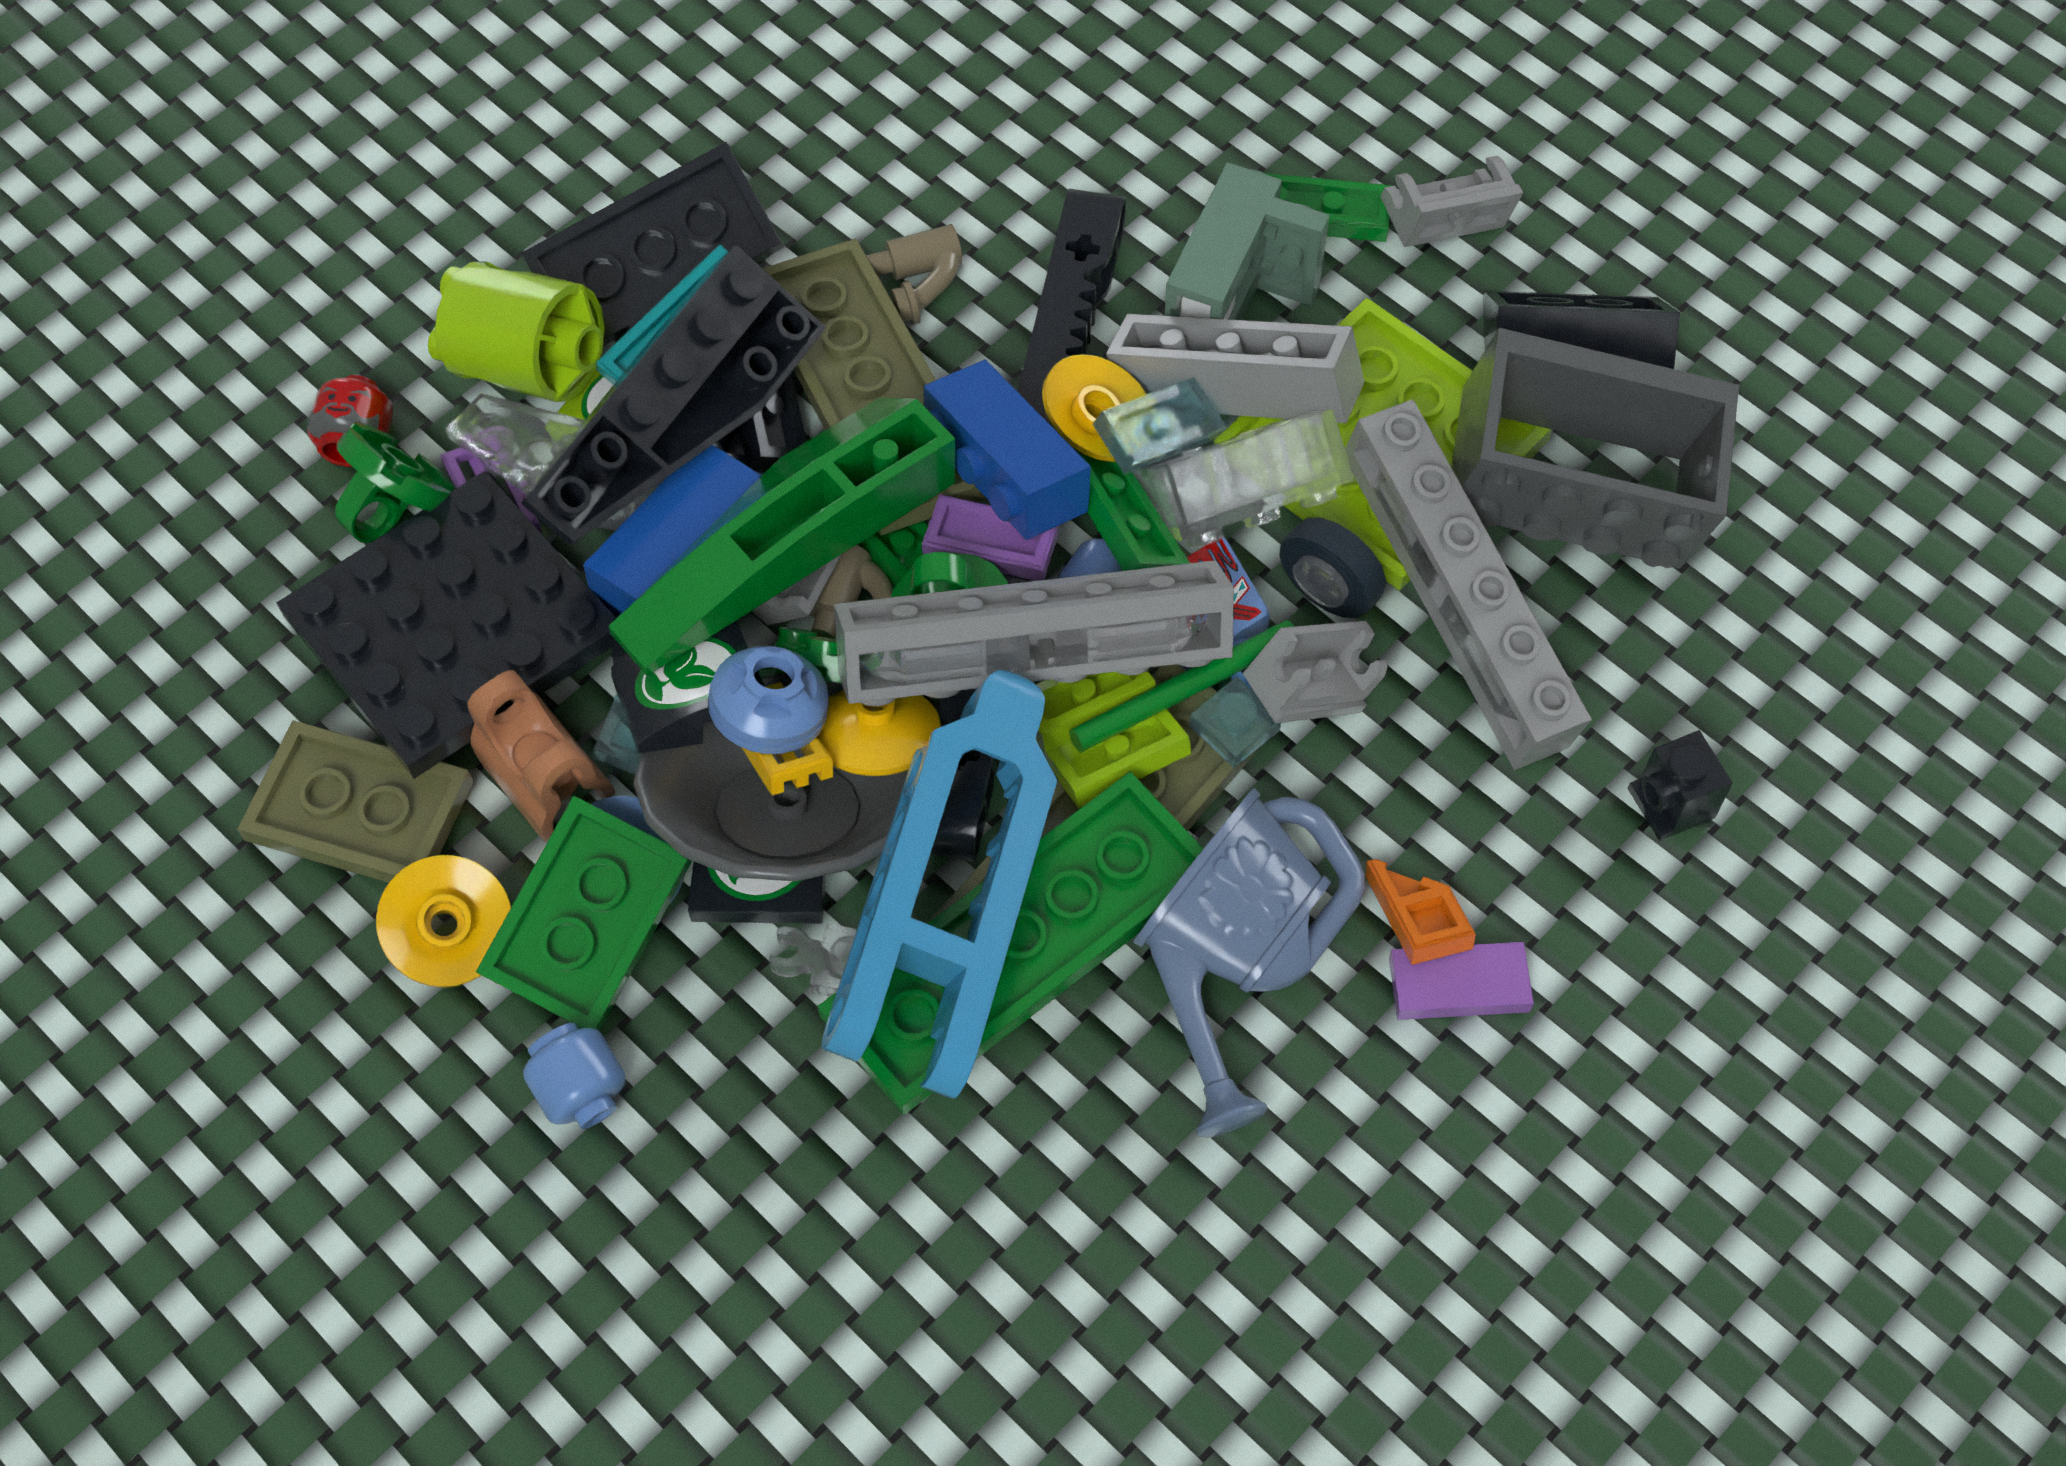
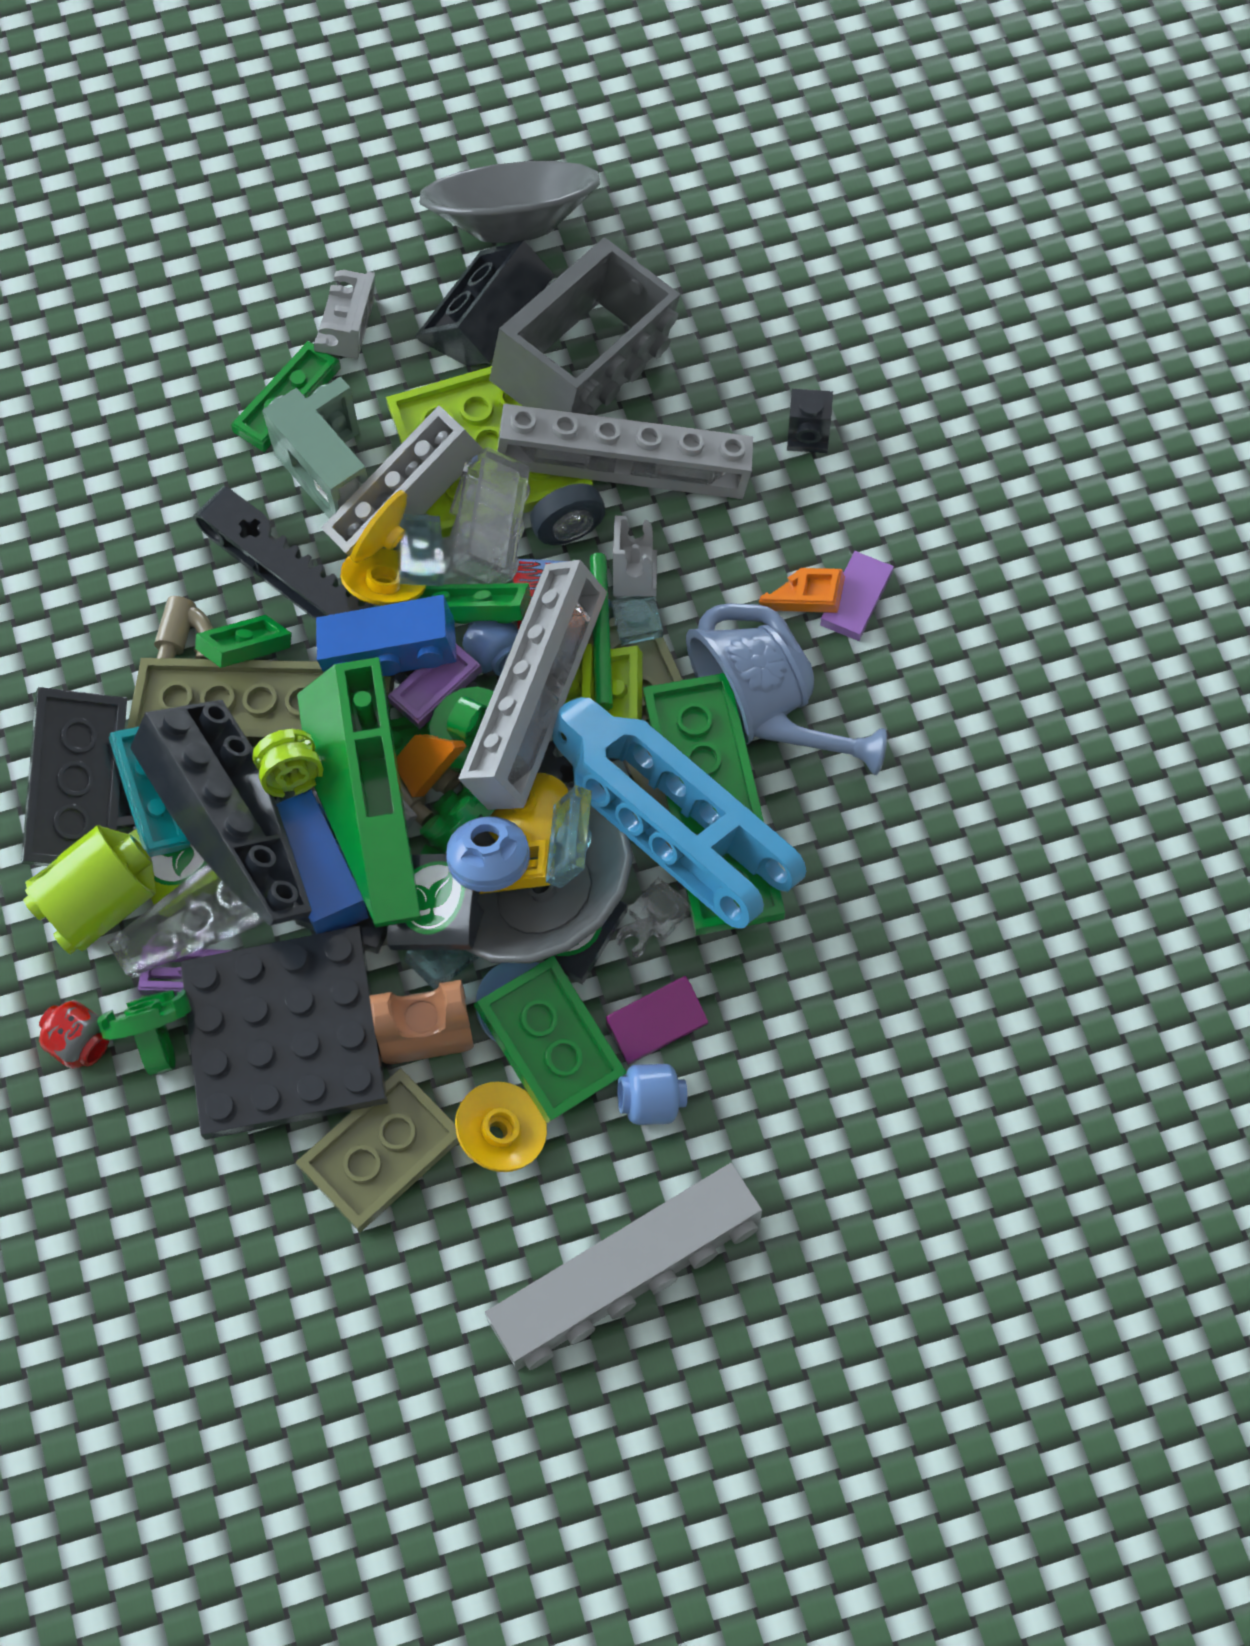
camera: 60 degrees left, 5 degrees up
none -> green plate [195,615,292,668]
none -> lime wheel [252,729,323,797]
none -> yellow dish [350,490,408,563]
none -> orange tile [397,734,466,797]
none -> dark grey dish [419,161,600,243]
none -> light grey brick [485,1163,762,1371]
none -> clear light blue plate [546,785,592,888]
none -> magenta slope [606,976,708,1065]

